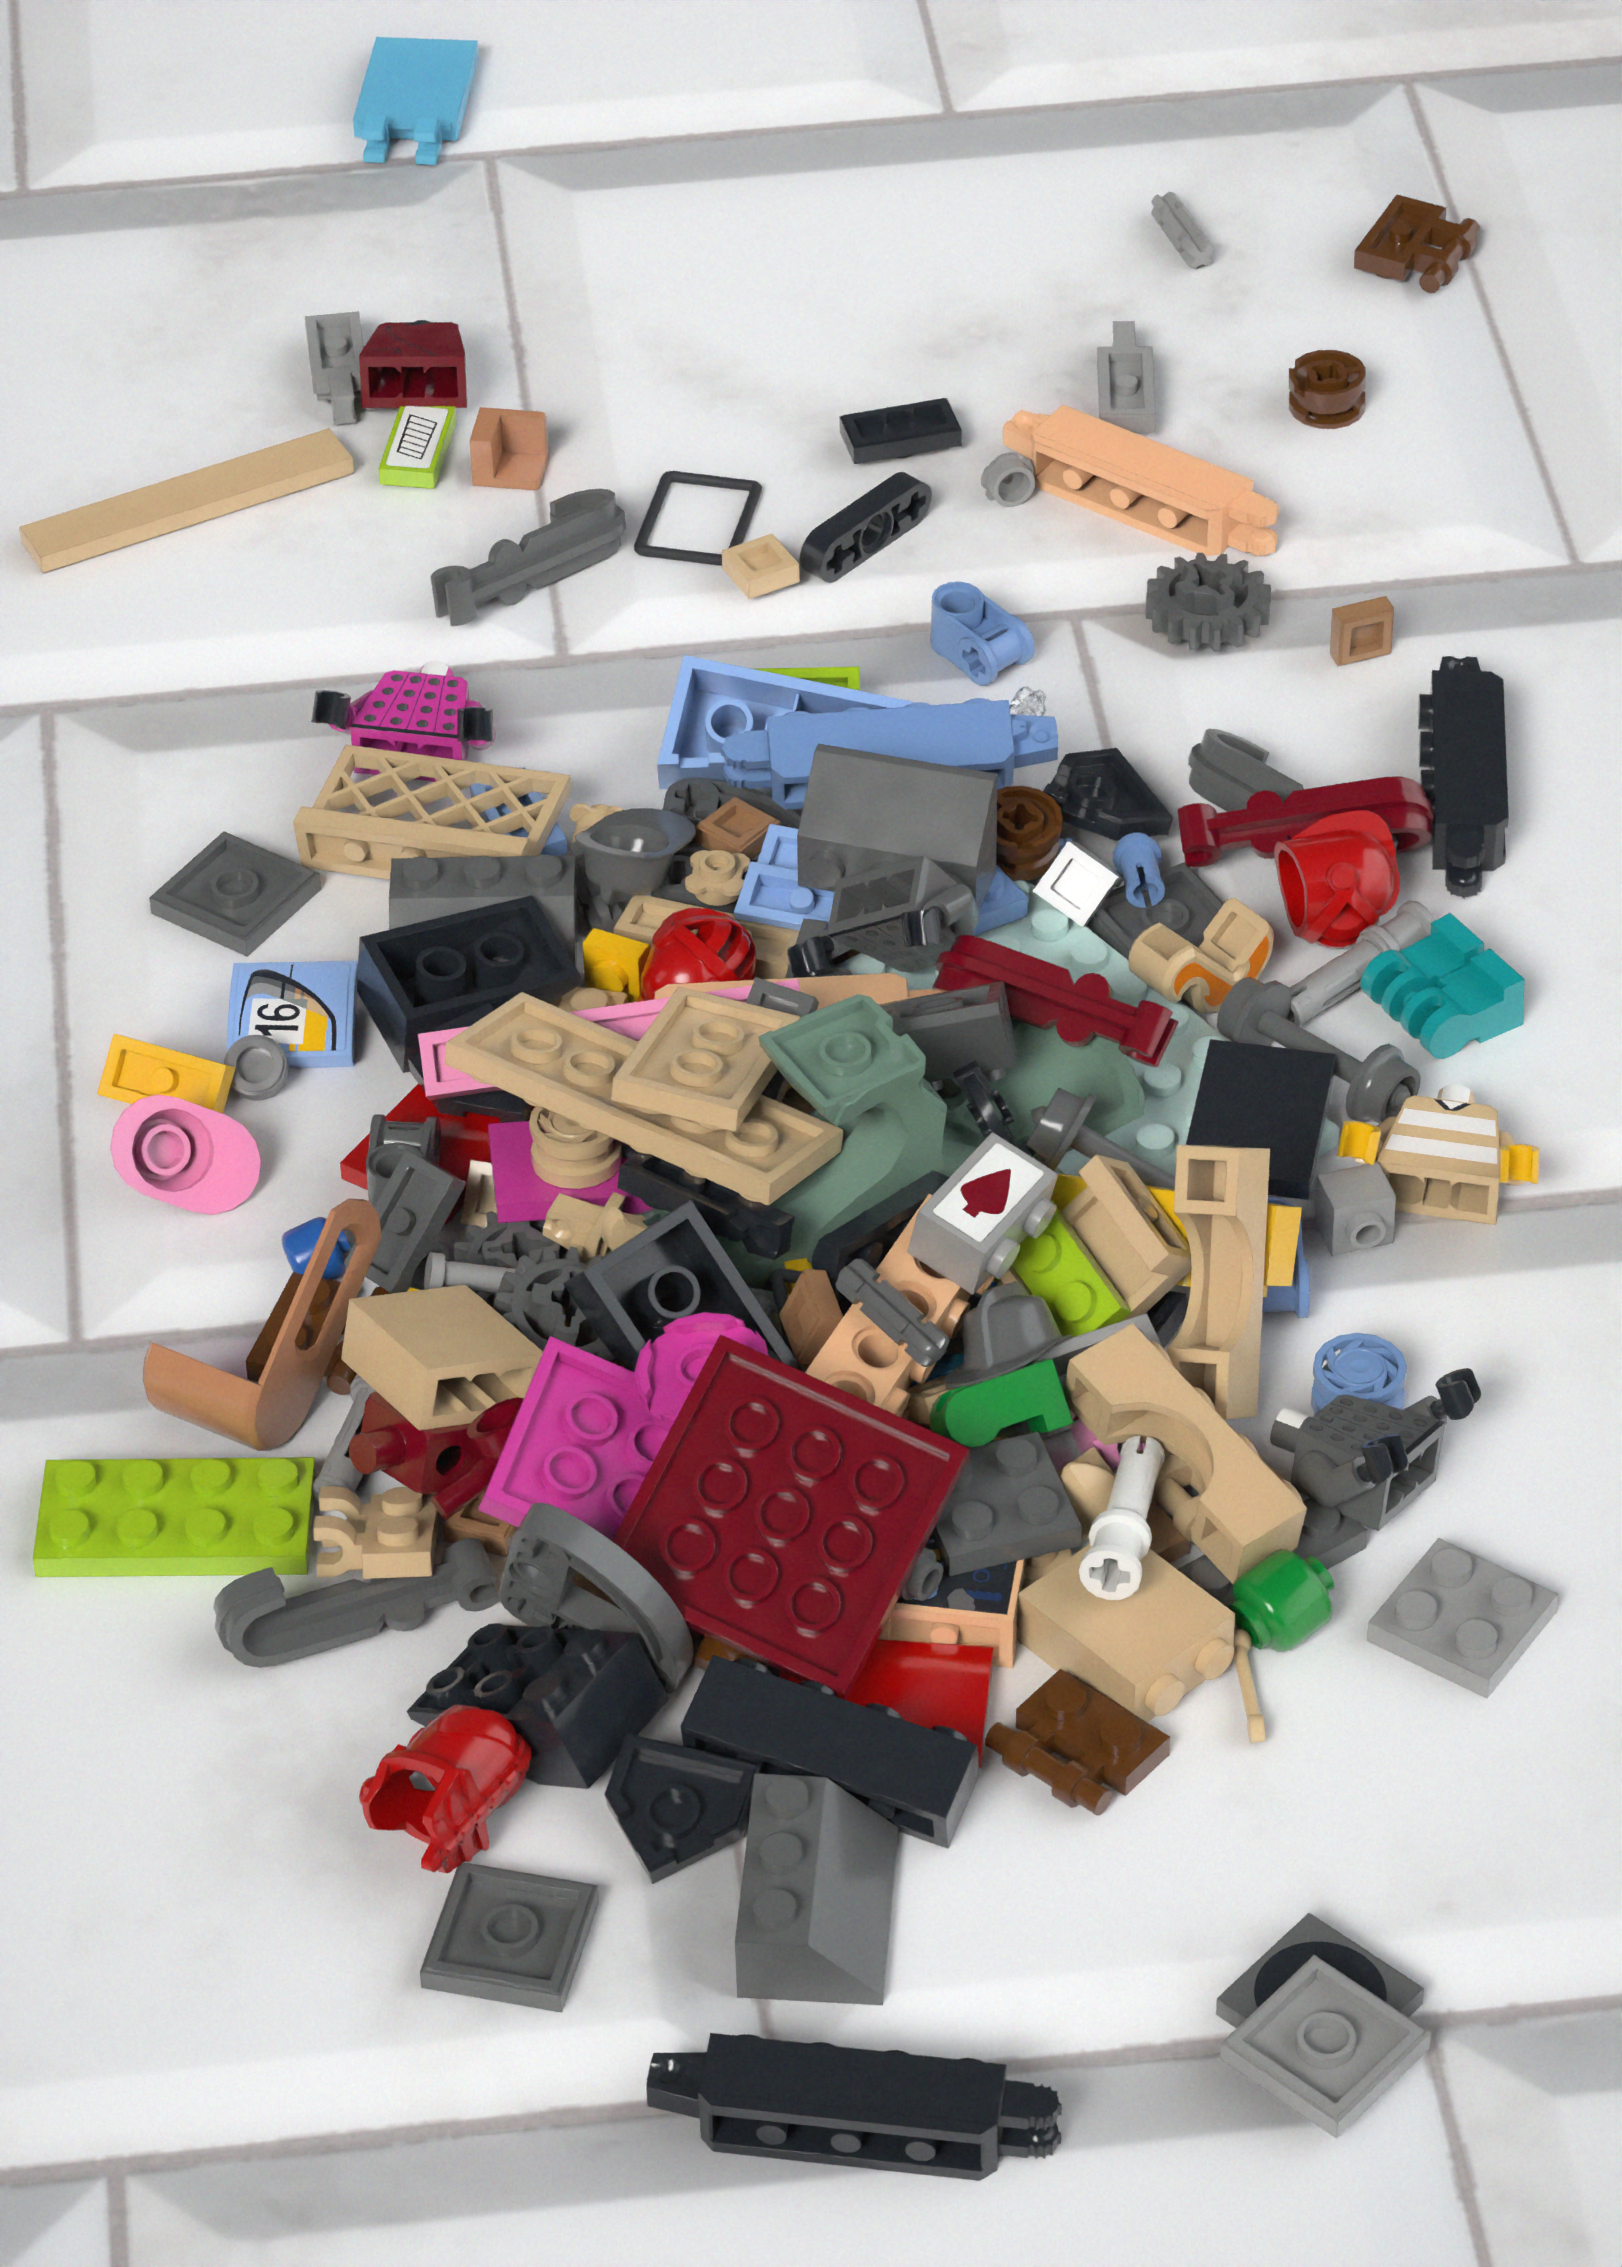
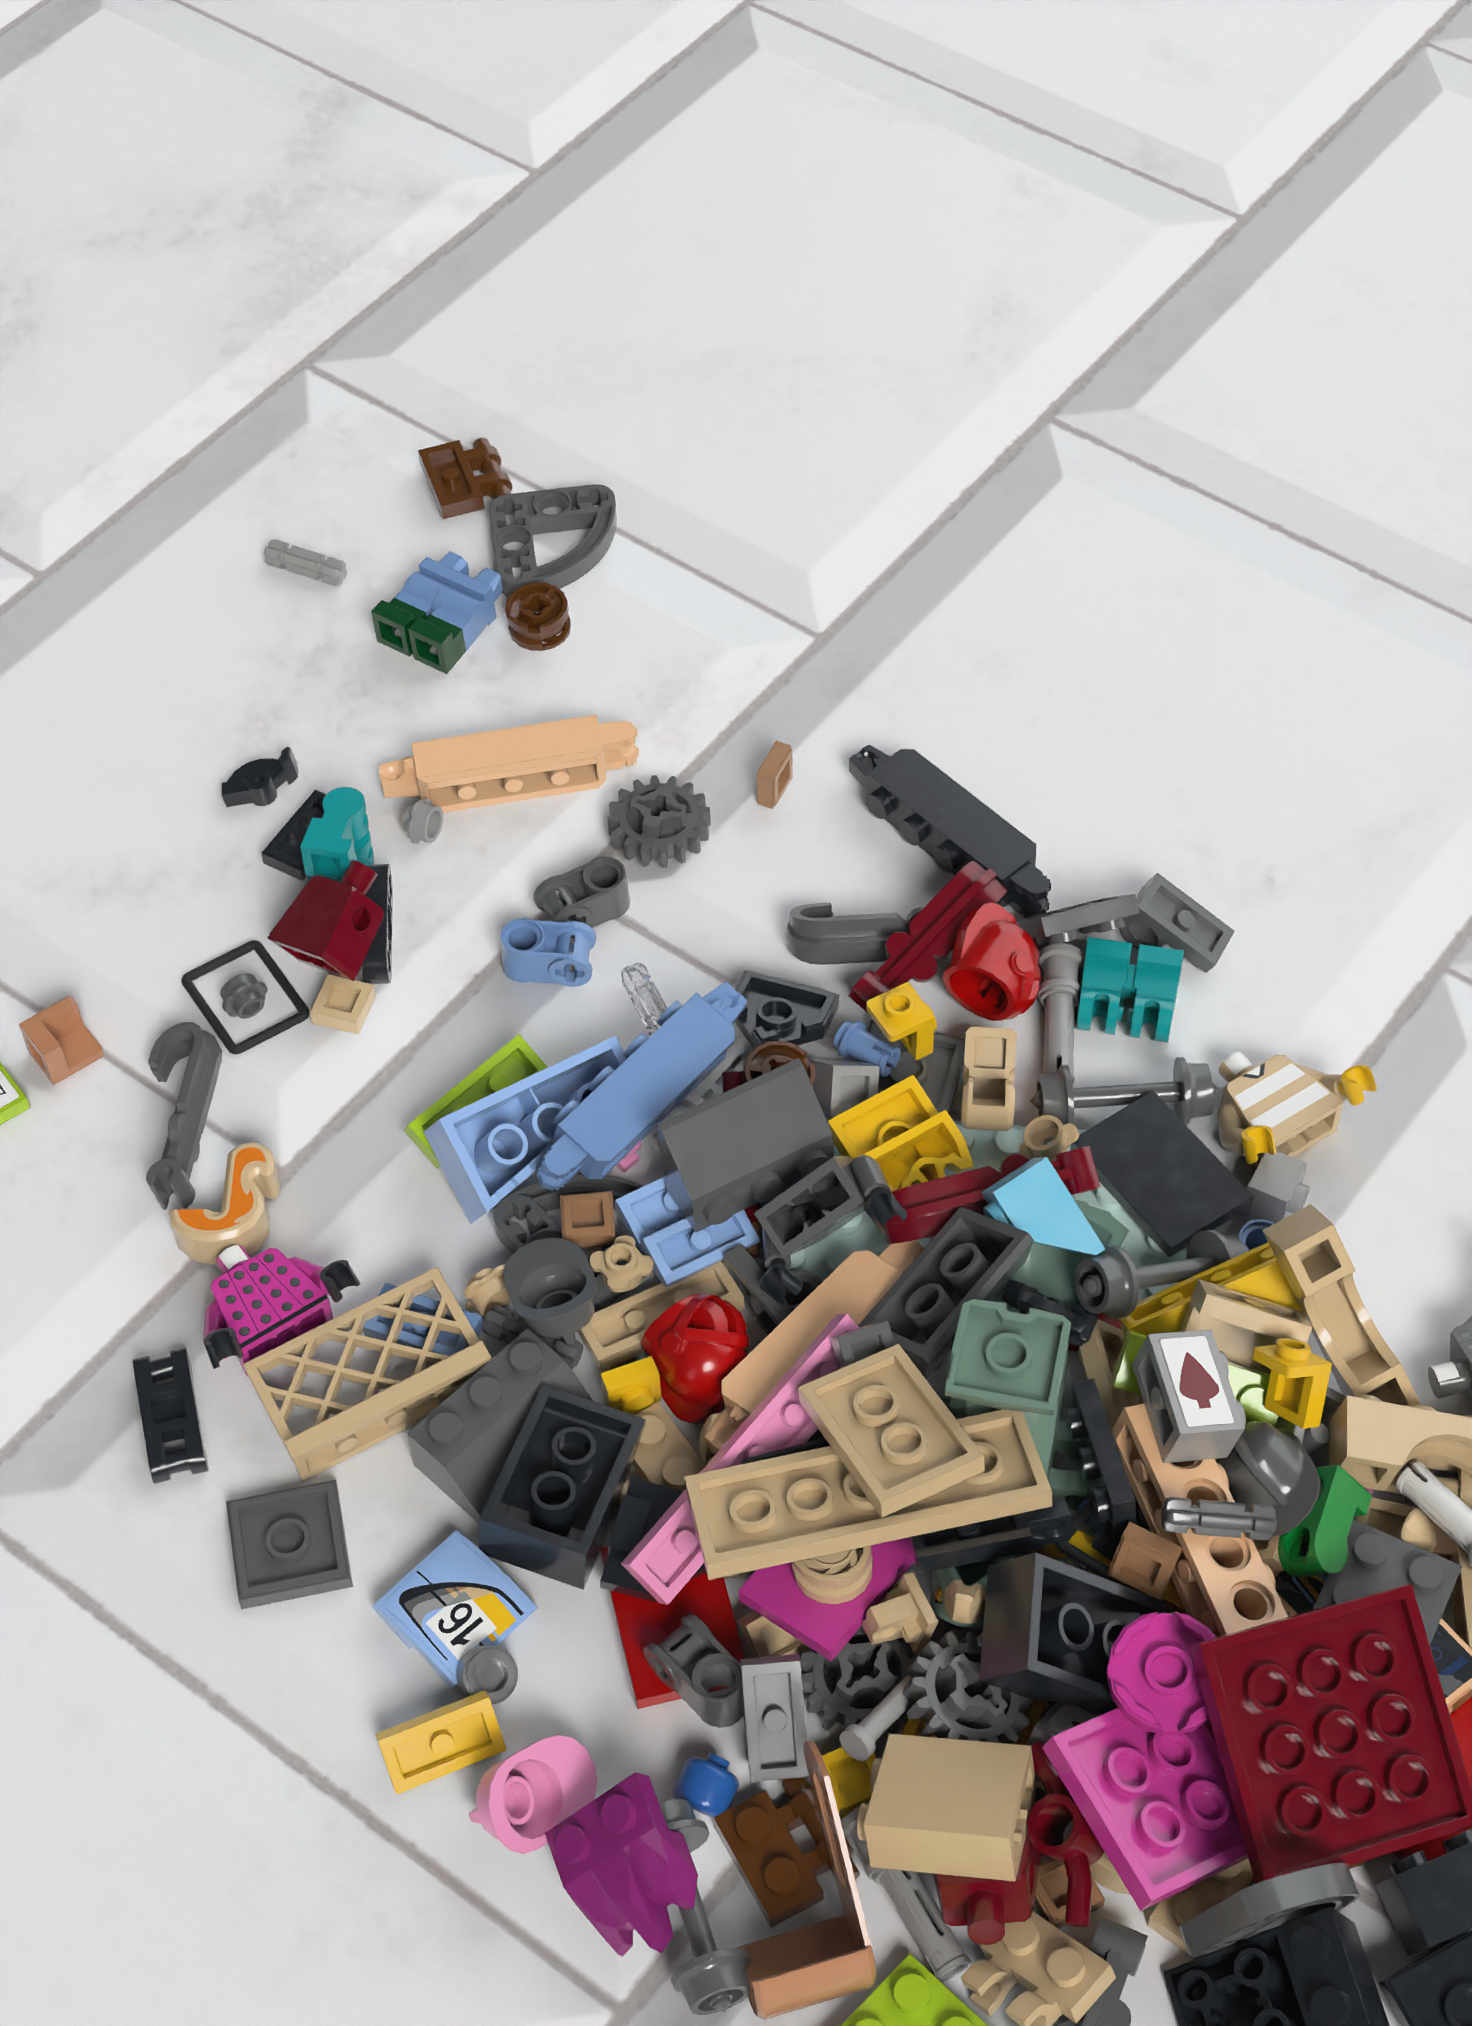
camera: 45 degrees left, 10 degrees up
light grey hinge [1097,321,1156,433] -> none
medium blue wheel [1311,1333,1407,1415] -> none
none -> black plate [133,1347,209,1484]
none -> tan animal [169,1142,280,1264]
none -> dark grey plate [220,974,268,1019]
none -> black piece [221,747,298,807]
none -> dark red torso [267,860,384,981]
none -> teal legs [300,787,374,883]
none -> hips [371,551,503,674]
none -> dark grey beam [489,484,617,597]
none -> dark grey piece [533,856,630,939]
none -> magenta plate [545,1772,698,1957]
none -> dark grey piece [659,1799,752,2015]
none -> yellow plate [827,1075,974,1192]
none -> yellow bracket [866,982,937,1061]
none -> medium azure slope [981,1157,1105,1255]
none -> dark grey plate [1016,894,1140,945]
none -> tan plate [1019,1115,1079,1161]
none -> dark grey plate [1119,873,1235,973]
none -> yellow bracket [1252,1338,1332,1429]

